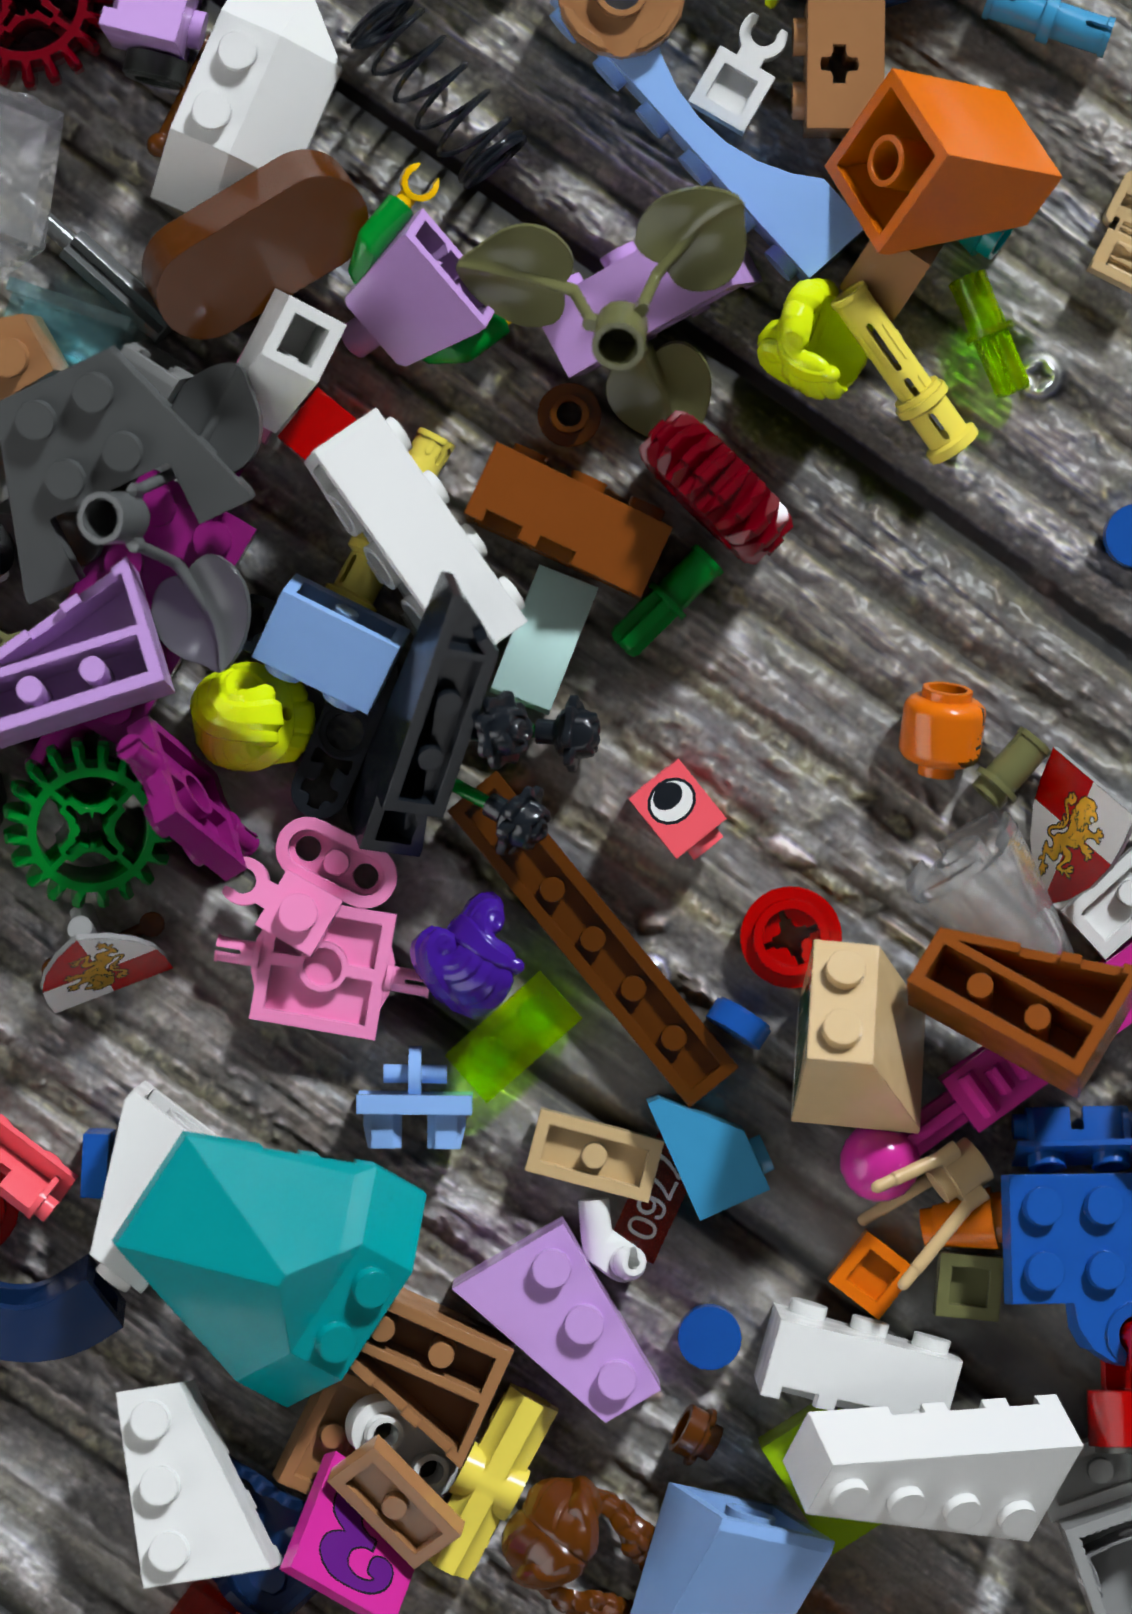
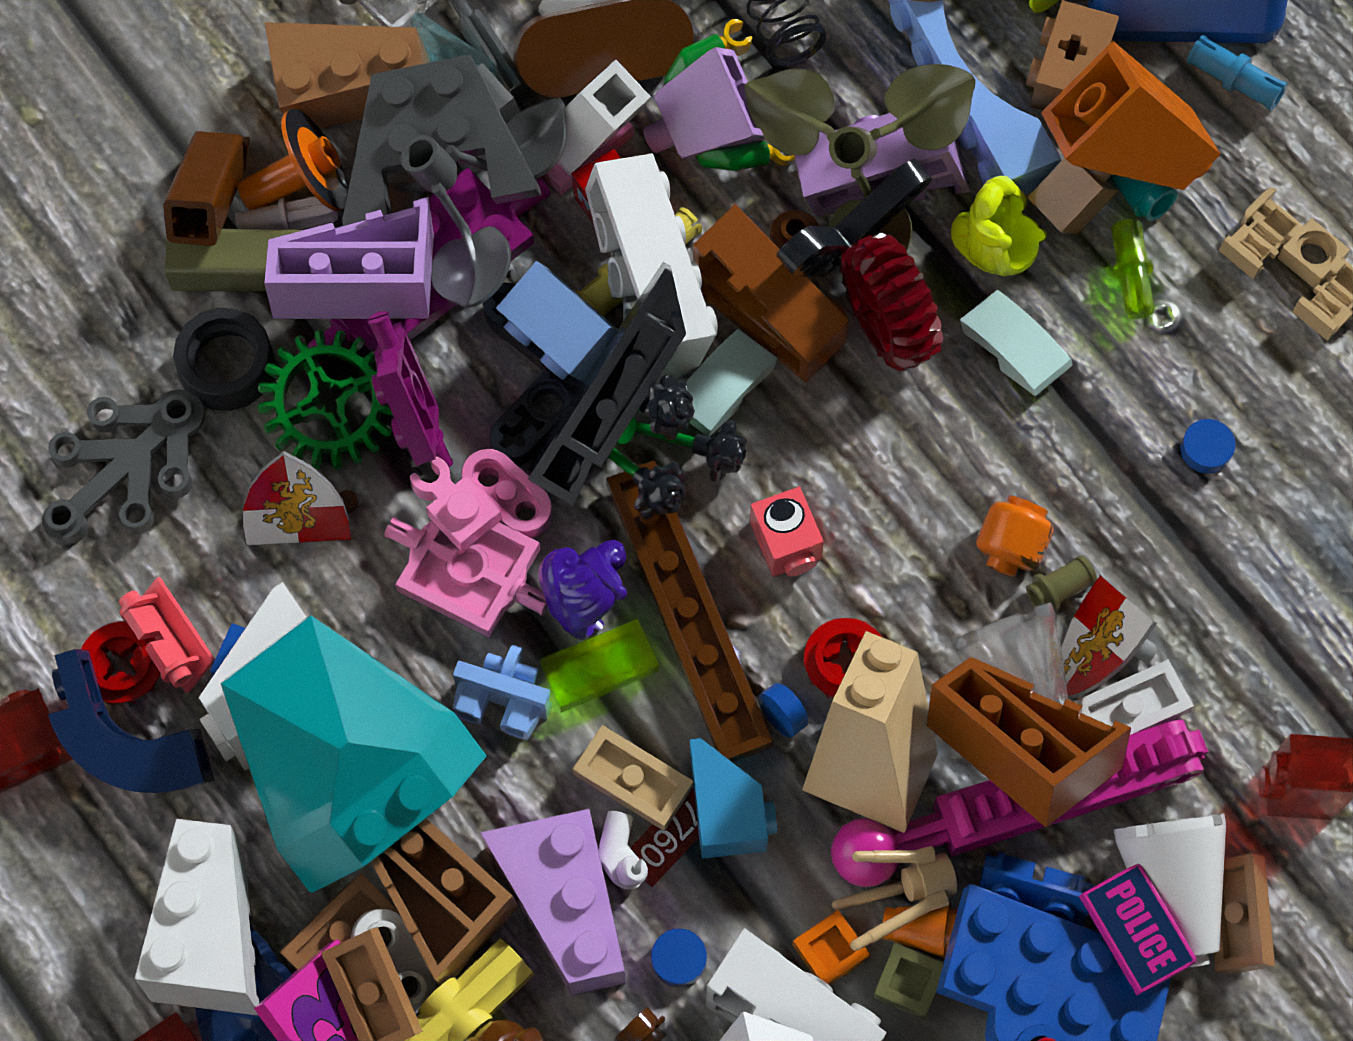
camera: 20 degrees right, 20 degrees down
neon yellow hair [190,662,316,772] -> none
green axle [610,544,724,657] -> none
white plate [688,12,788,137] -> none
light yellow pin [830,280,979,465] -> none
none -> black beam [776,158,932,277]
none -> light aqua slope [960,290,1073,396]

